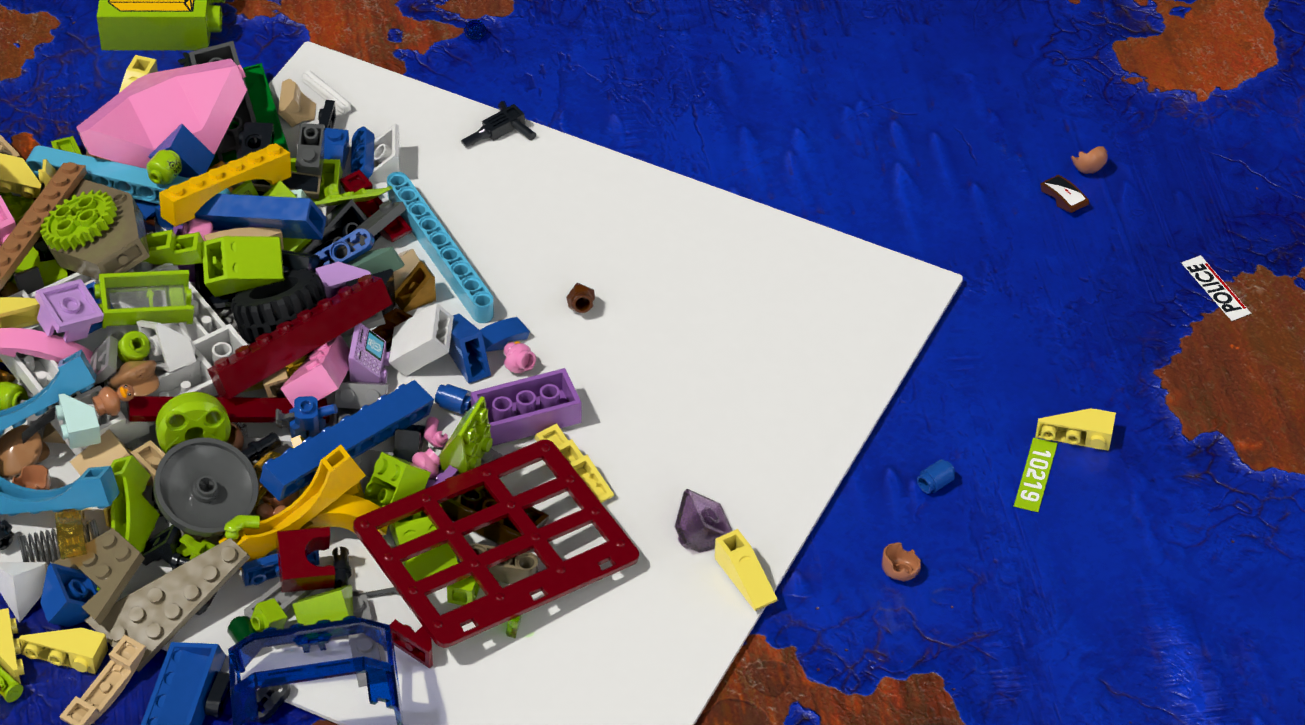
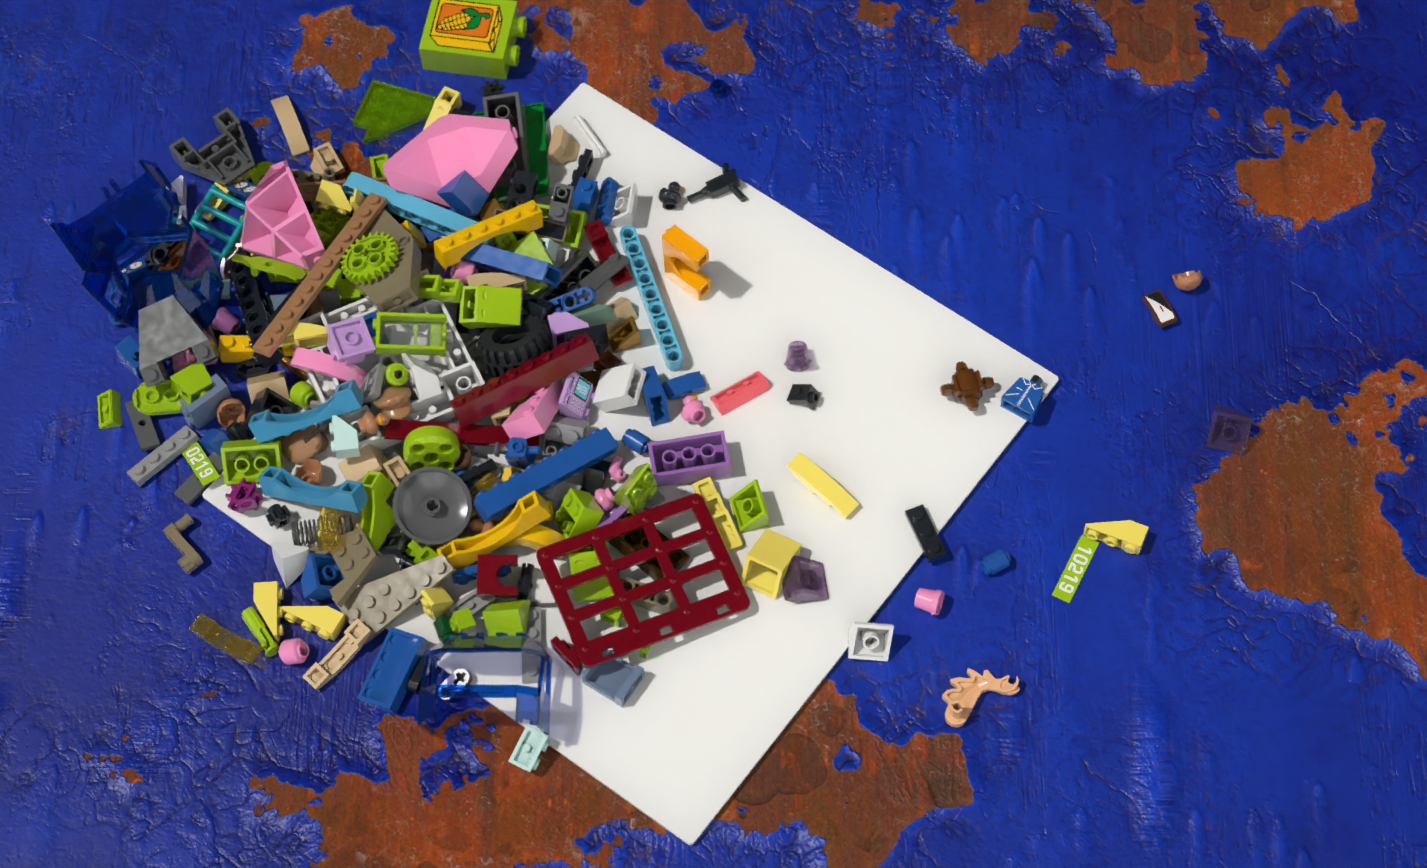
camera: 15 degrees right, 15 degrees up
lime head [146,150,182,185] -> none
lime arm [224,515,260,540] -> none
lime piece [314,183,393,207] -> none
reddish brown rock [566,283,595,313] -> none
light yellow slope [715,529,777,611] -> none
nougat hair [882,542,921,581] -> none
sticker [1182,255,1252,321] -> none
none -> bright pink head [278,638,309,665]
none -> clear neon green wing [352,80,437,144]
none -> light yellow slope [420,586,454,620]
none -> sand blue panel [581,649,645,707]
none -> black animal [658,181,682,210]
none -> light orange arch [662,224,711,301]
none -> coral slope [710,371,770,415]
none -> lime slope [729,479,769,533]
none -> light yellow slope [741,528,802,599]
none -> clear purple piece [784,341,812,372]
none -> light yellow slope [786,452,859,519]
none -> black bracket [787,384,820,410]
none -> white slope [848,621,894,662]
none -> black plate [905,504,947,563]
none -> bright pink piece [914,588,944,616]
none -> reddish brown piece [940,361,994,412]
none -> light nougat animal [942,668,1020,727]
none -> blue torso [1000,375,1044,423]
none -> clear purple slope [1206,404,1253,455]

